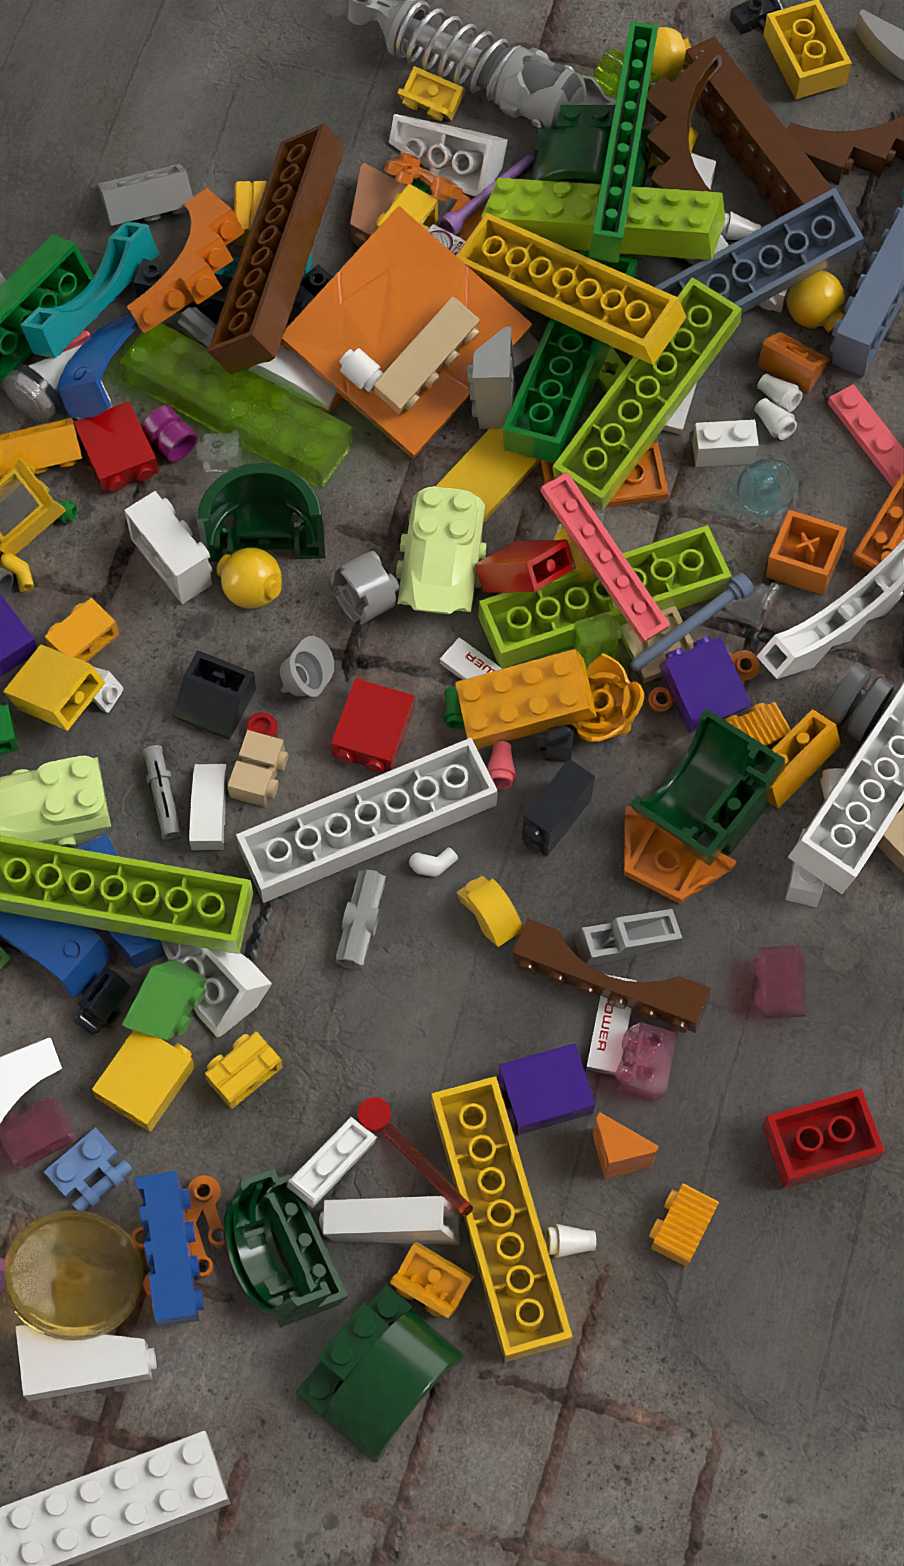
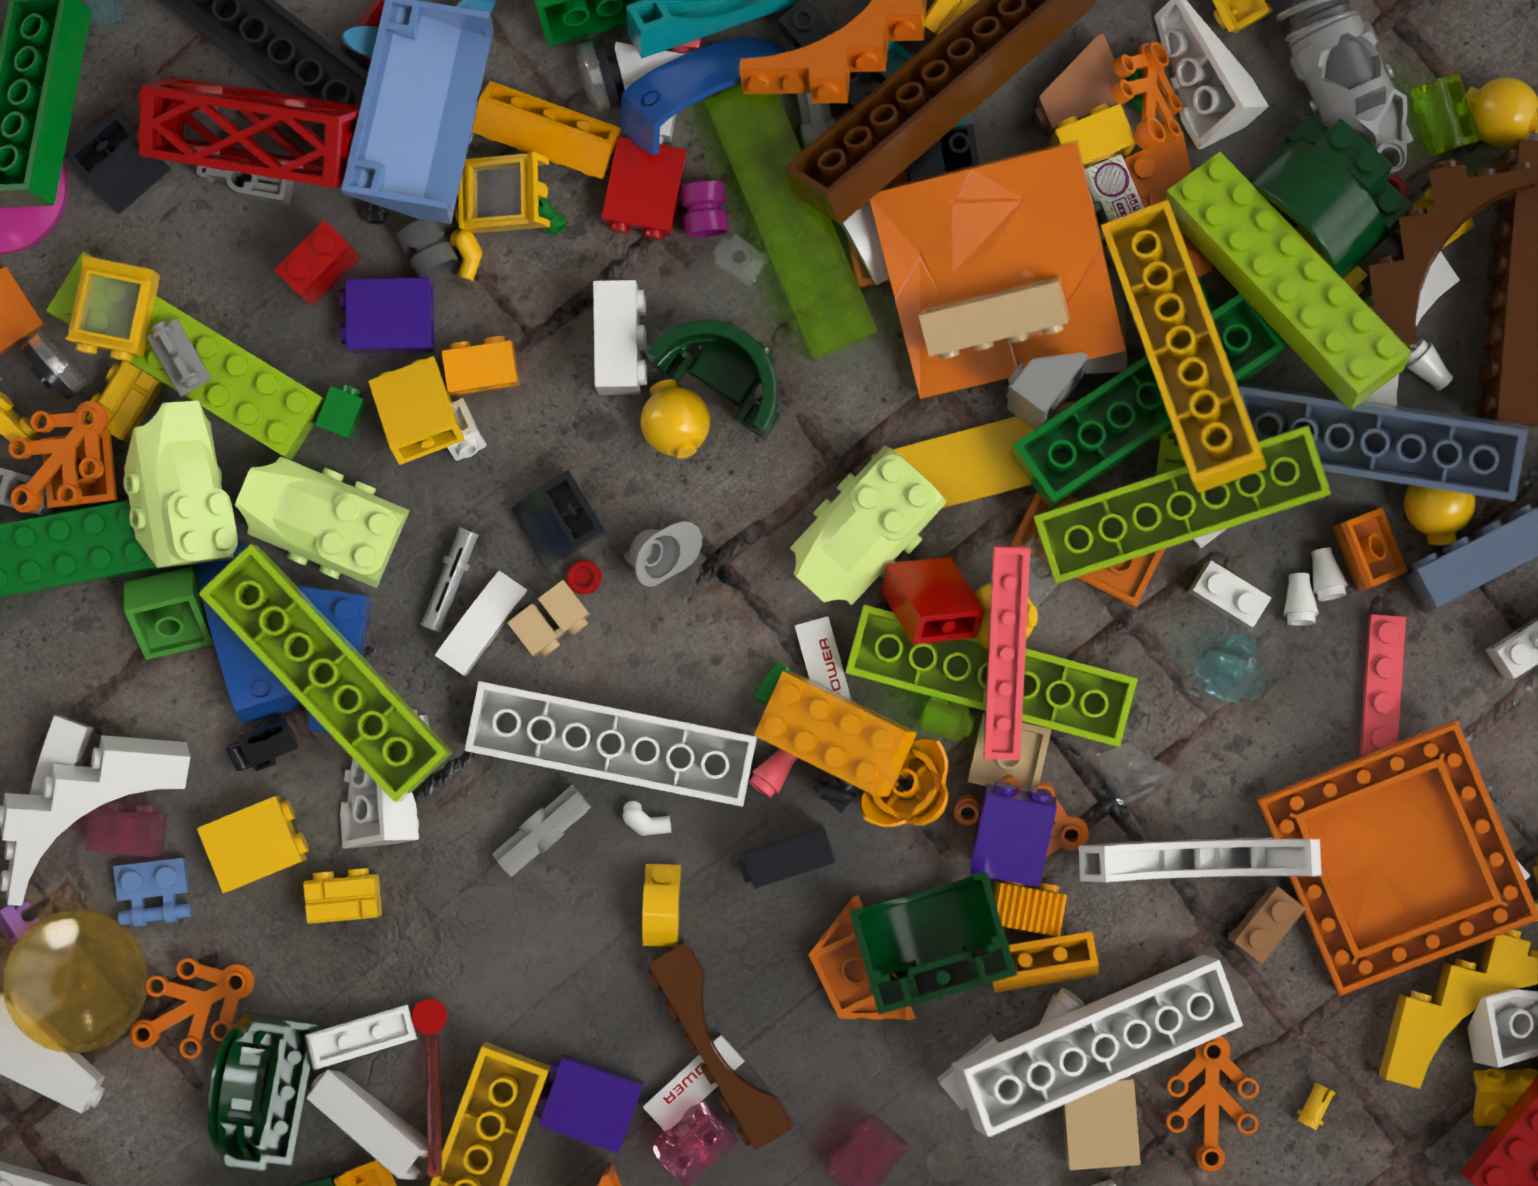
camera: 40 degrees right, 20 degrees up
bright green slope [122,959,207,1040] -> none
blue wedge [135,1171,204,1328] -> none
light grey brick [330,551,399,624] -> none
red brick [331,678,415,773] -> none
white brick [339,348,383,393] -> none
medium lavender piece [437,155,535,235] -> none
light grey slope [573,909,682,966] -> none
green brick [588,21,659,263] -> none
sand blue piece [630,572,755,671] -> none
orange brick [766,510,847,596] -> none
dark grey wheel [823,662,896,743] -> none

